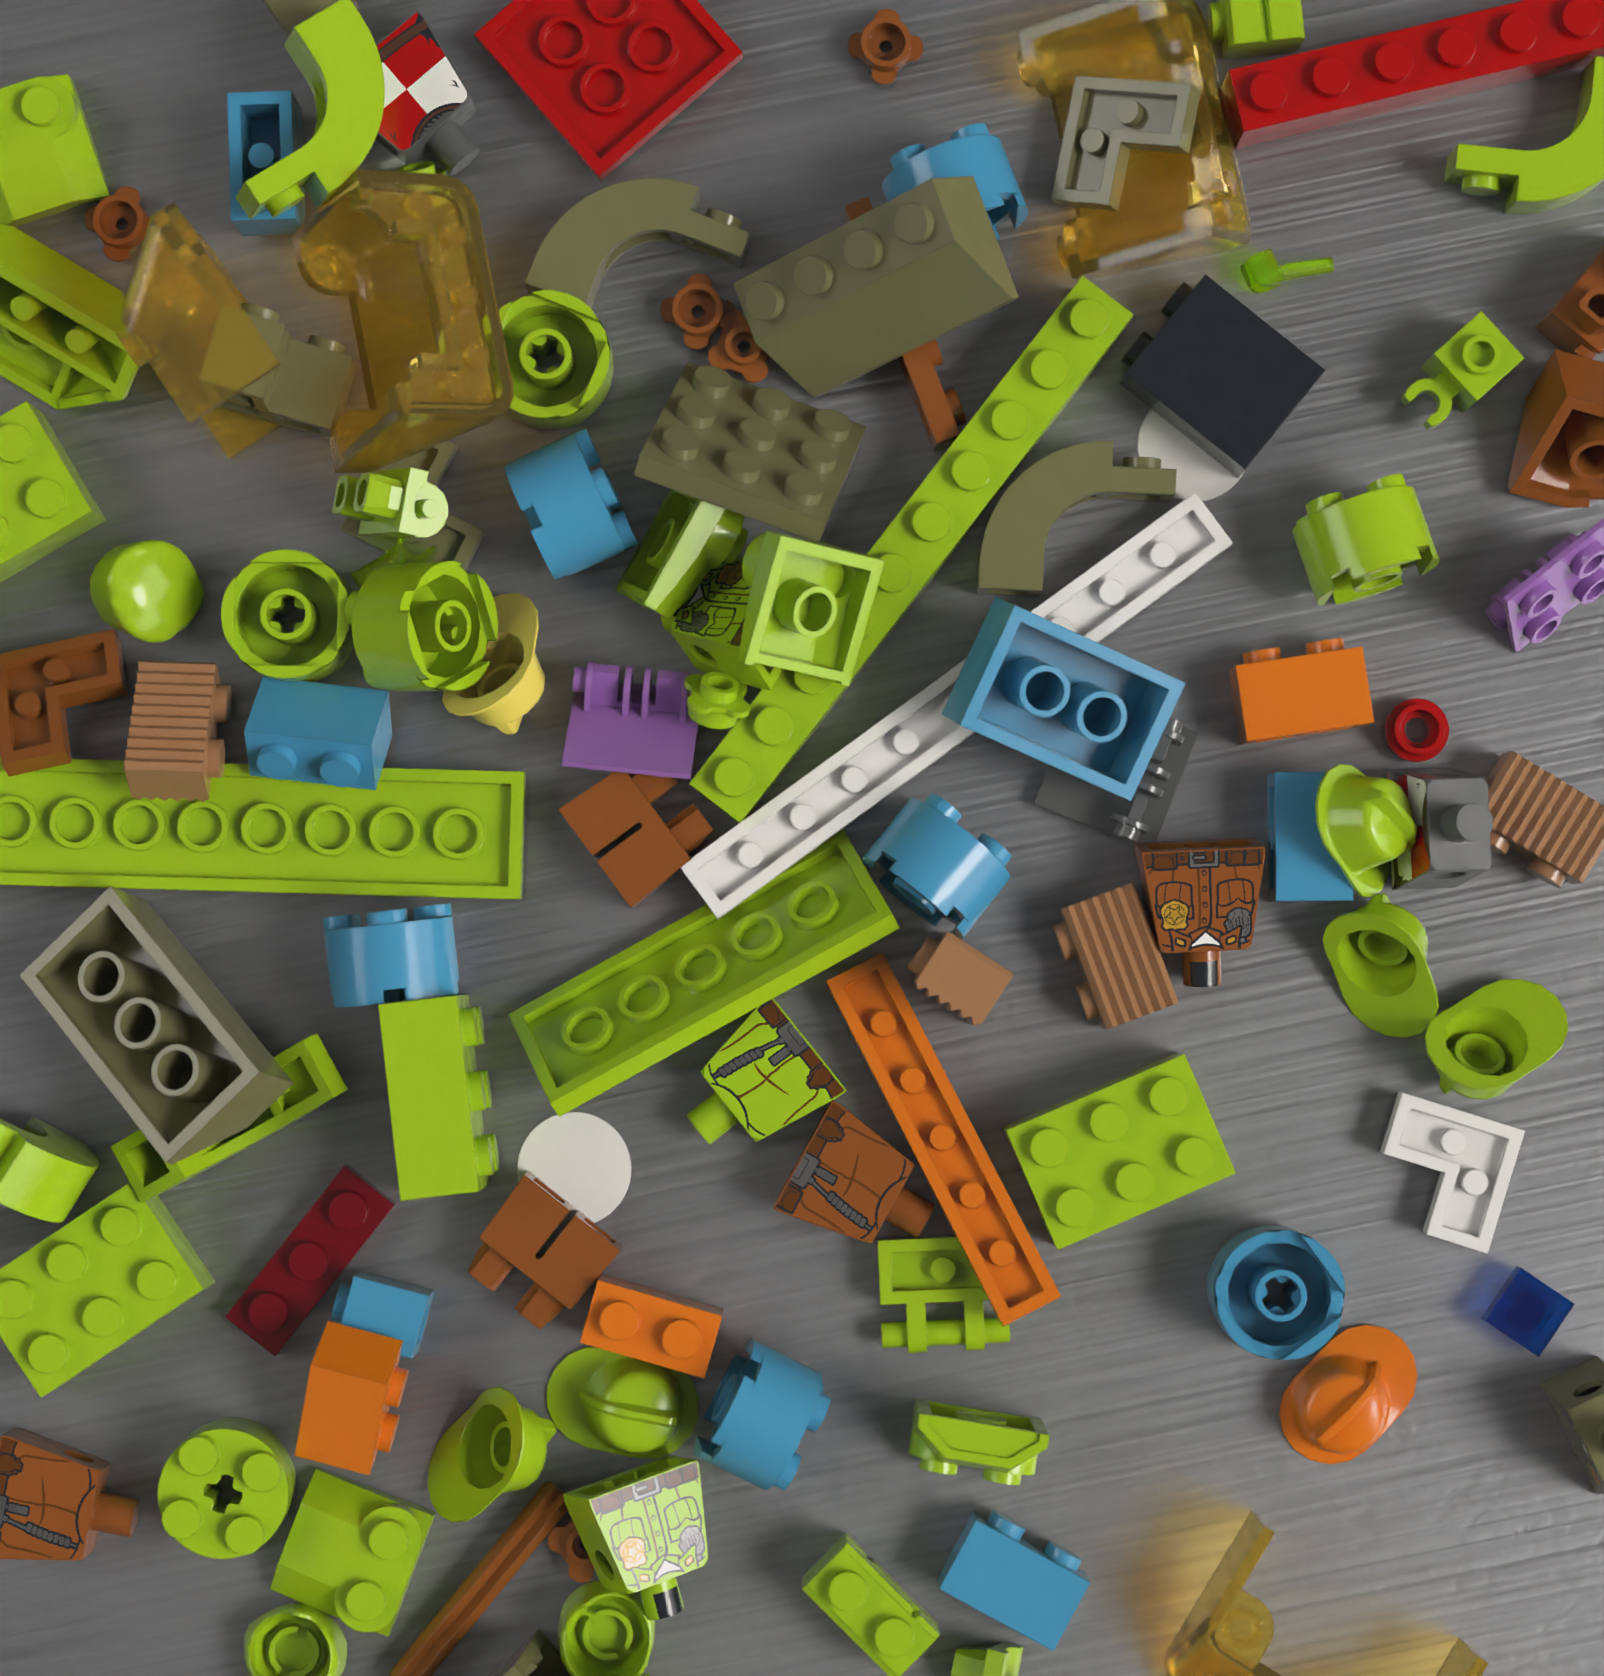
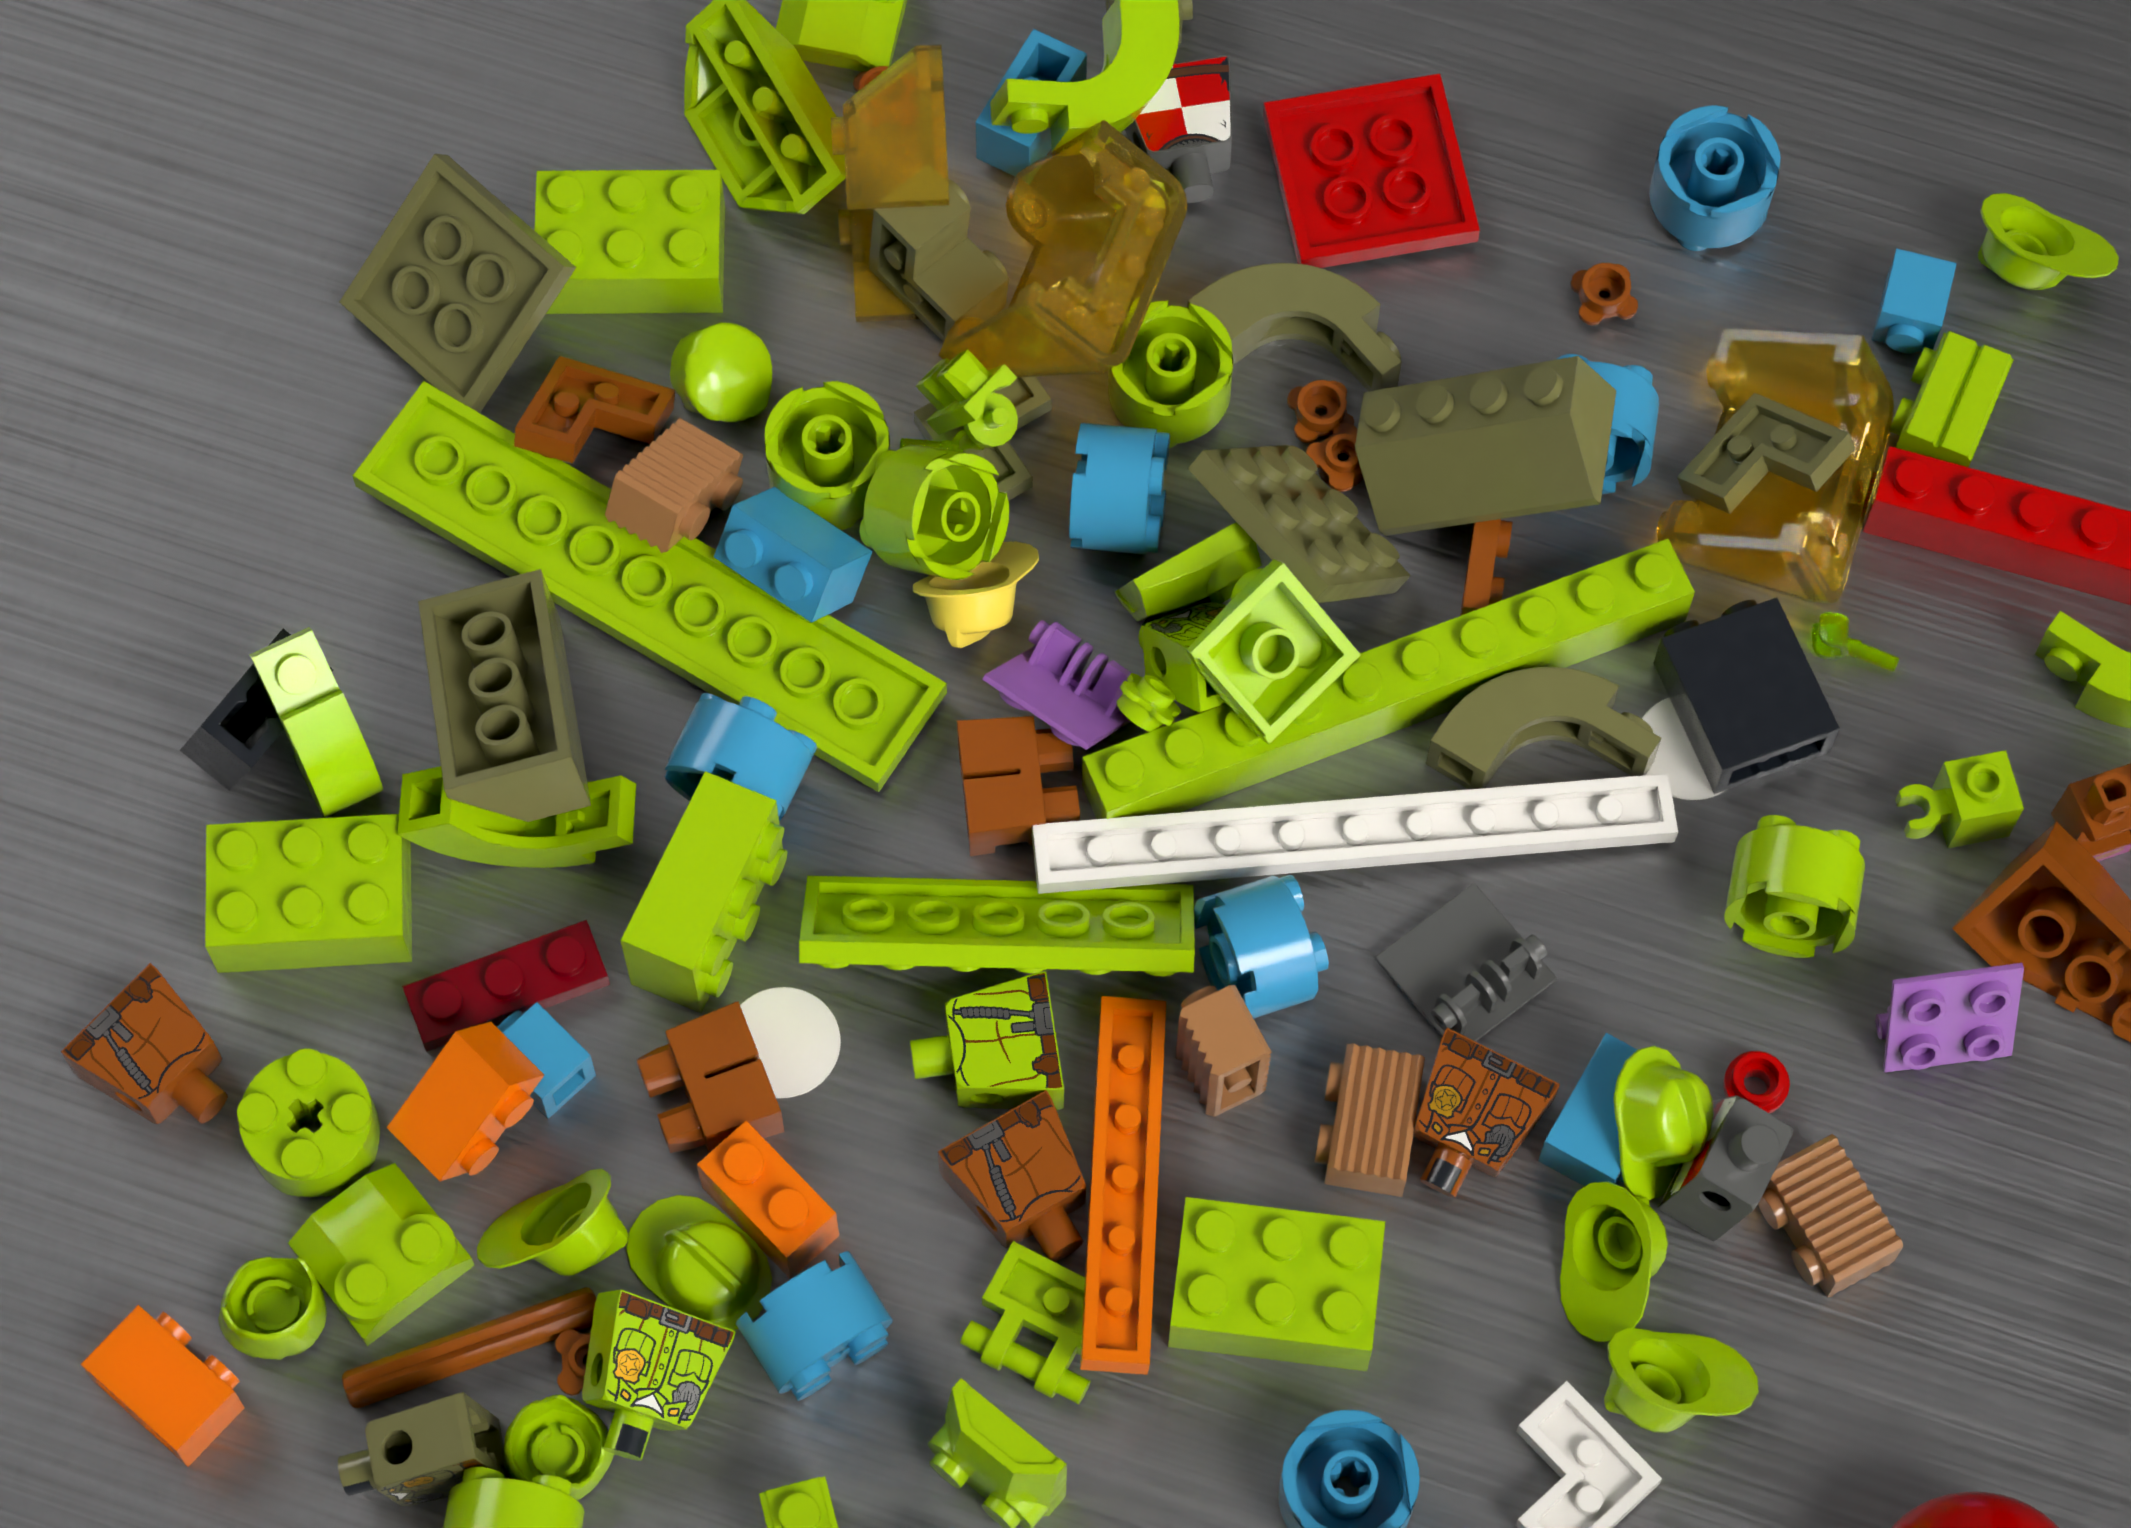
camera: 30 degrees right, 20 degrees down
dark azure brick [942,596,1186,801] -> none
orange brick [1228,638,1374,745] -> none

